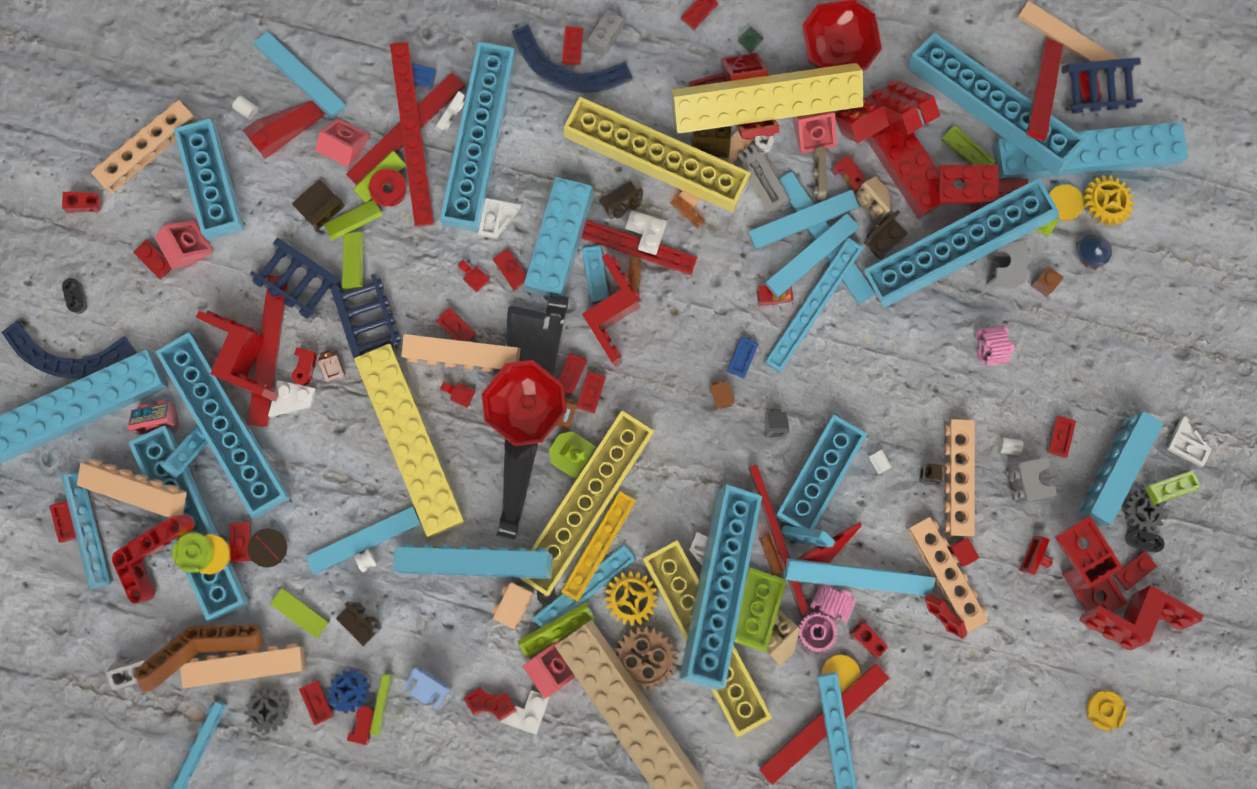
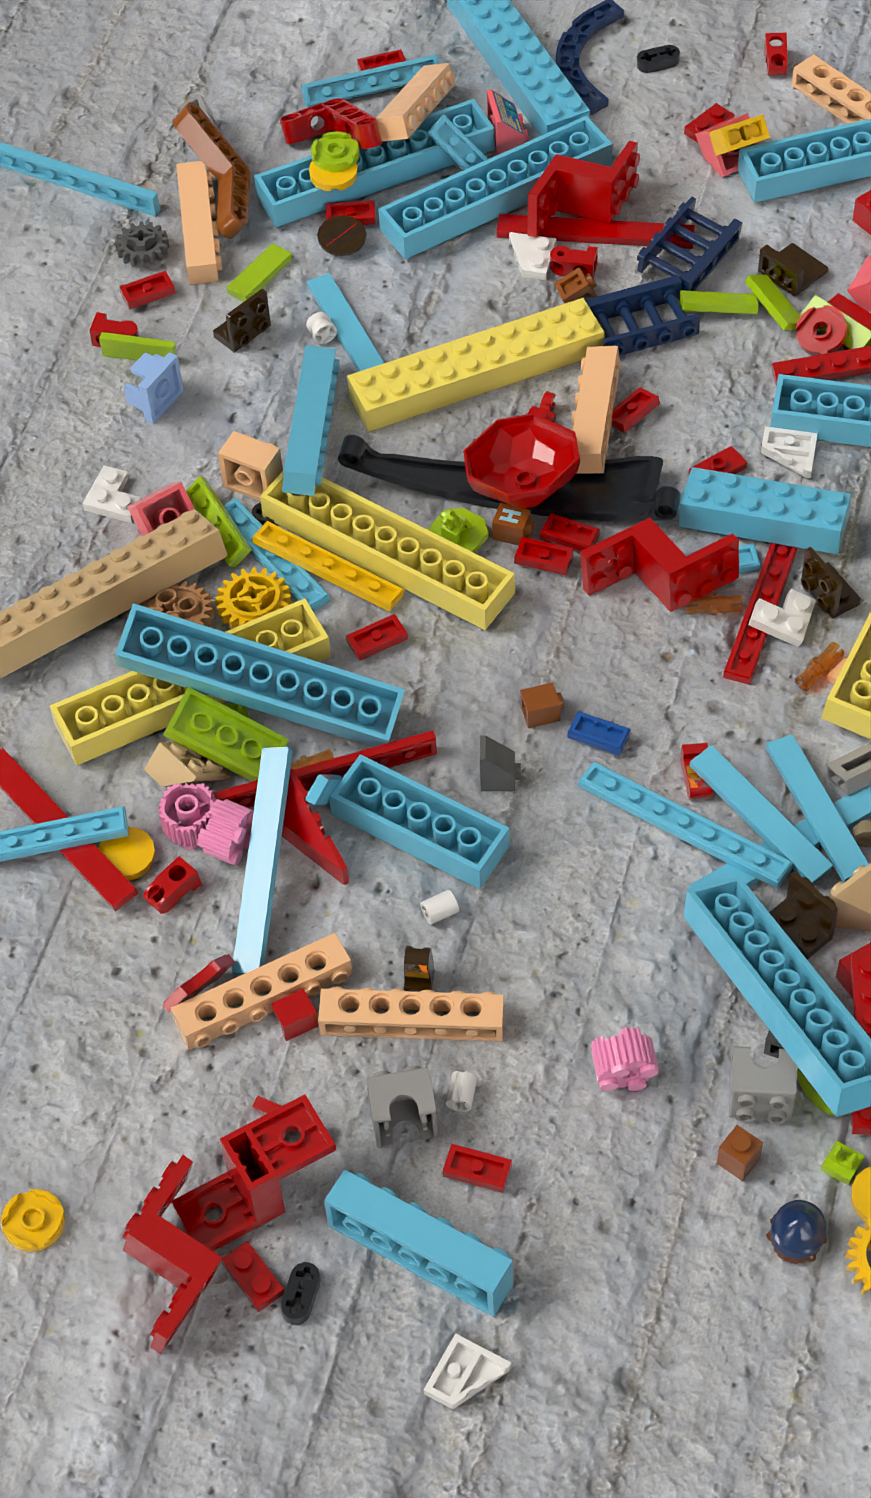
camera: 100 degrees right, 25 degrees down
blue gear [327,669,371,714] -> none
red plate [458,260,490,293] -> none
red tile [463,687,517,721] -> none
dark grey gear [1123,489,1168,532] -> none
lime tile [1145,470,1202,505] -> none
none -> red plate [346,614,408,661]
none -> yellow brick [709,114,770,156]

